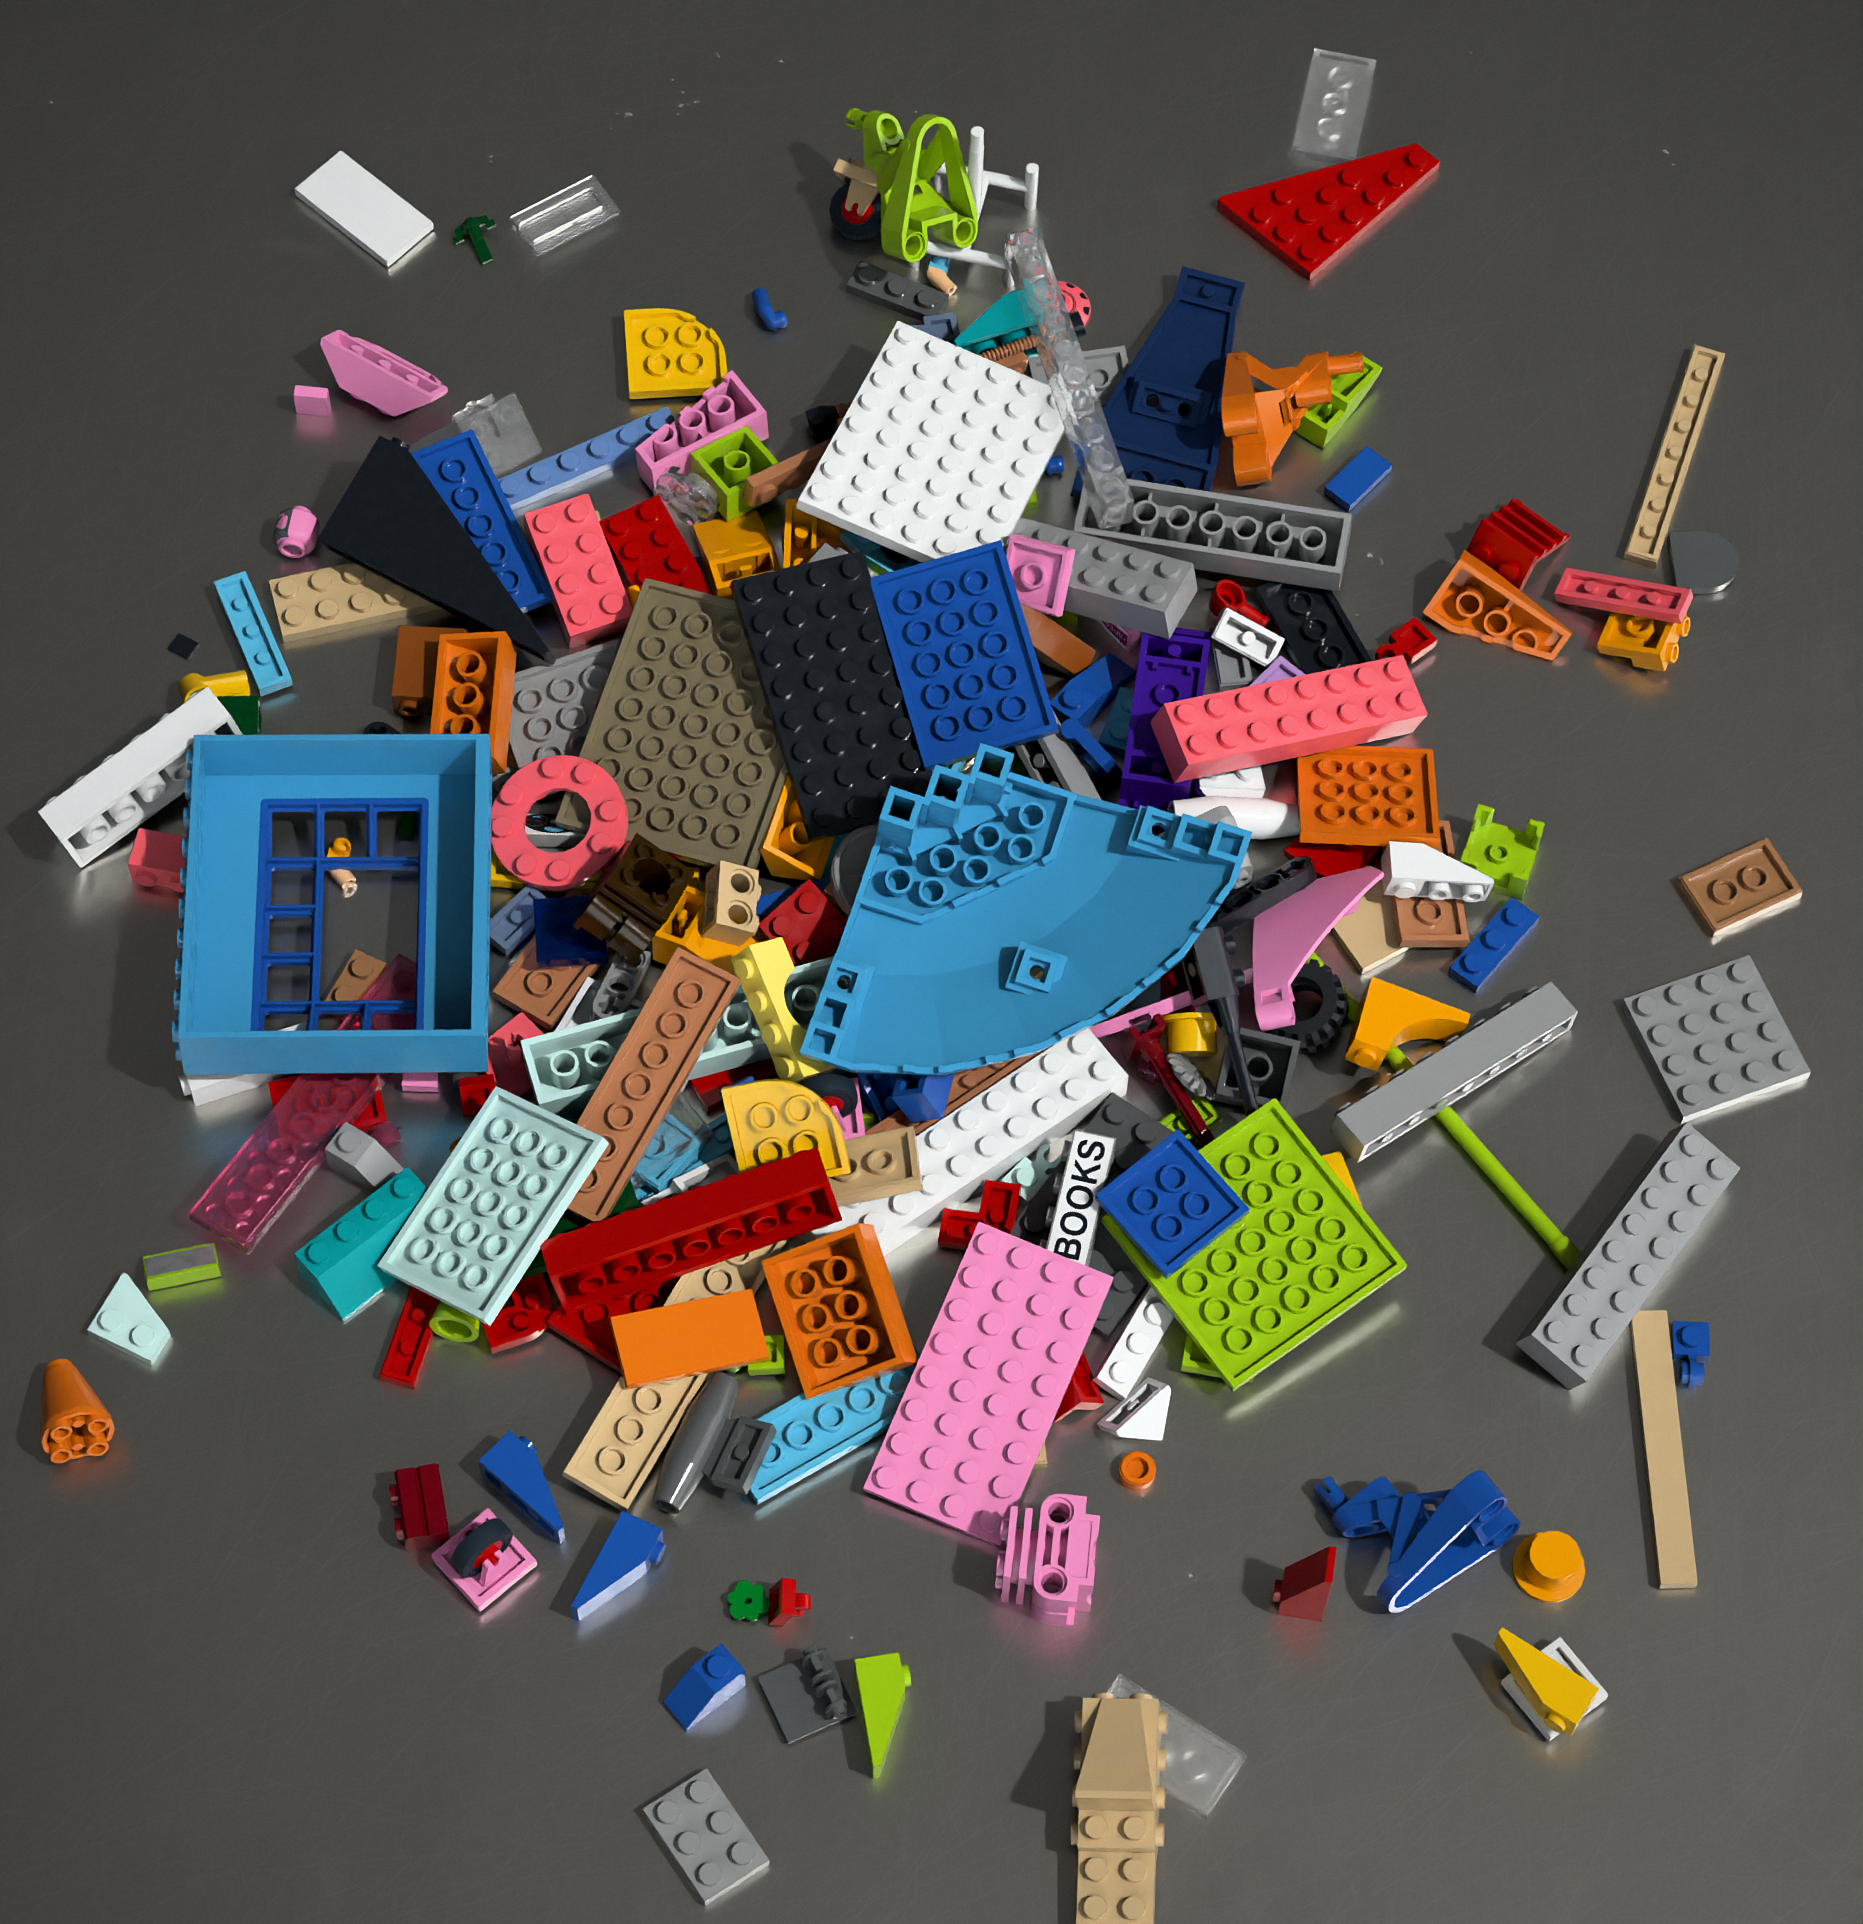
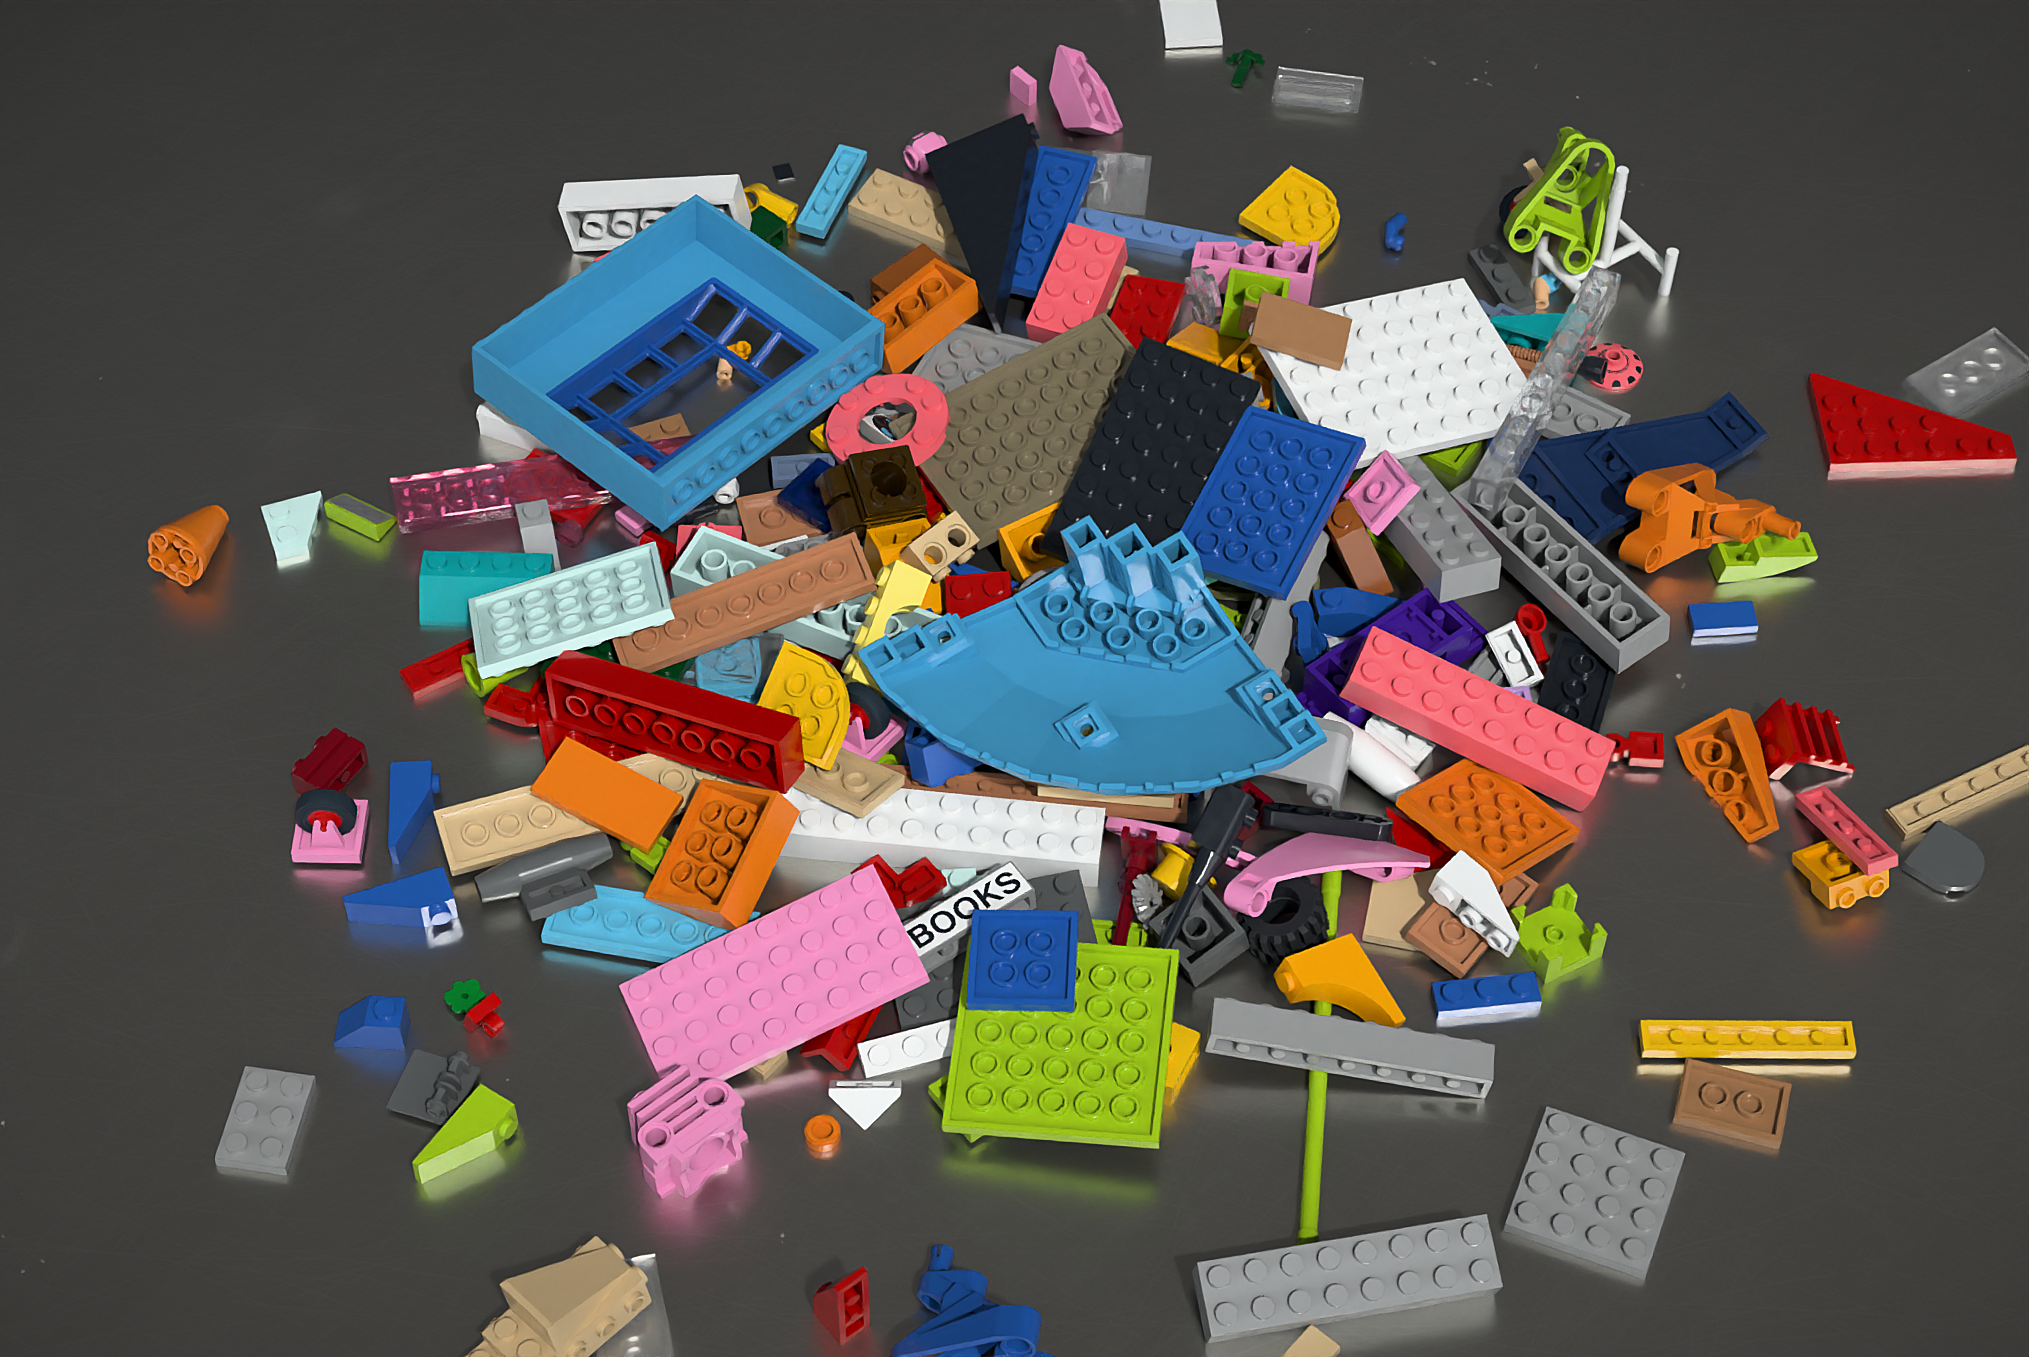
camera: 45 degrees right, 10 degrees down
none -> medium nougat tile [1249,291,1353,371]
none -> yellow plate [1638,1020,1857,1059]

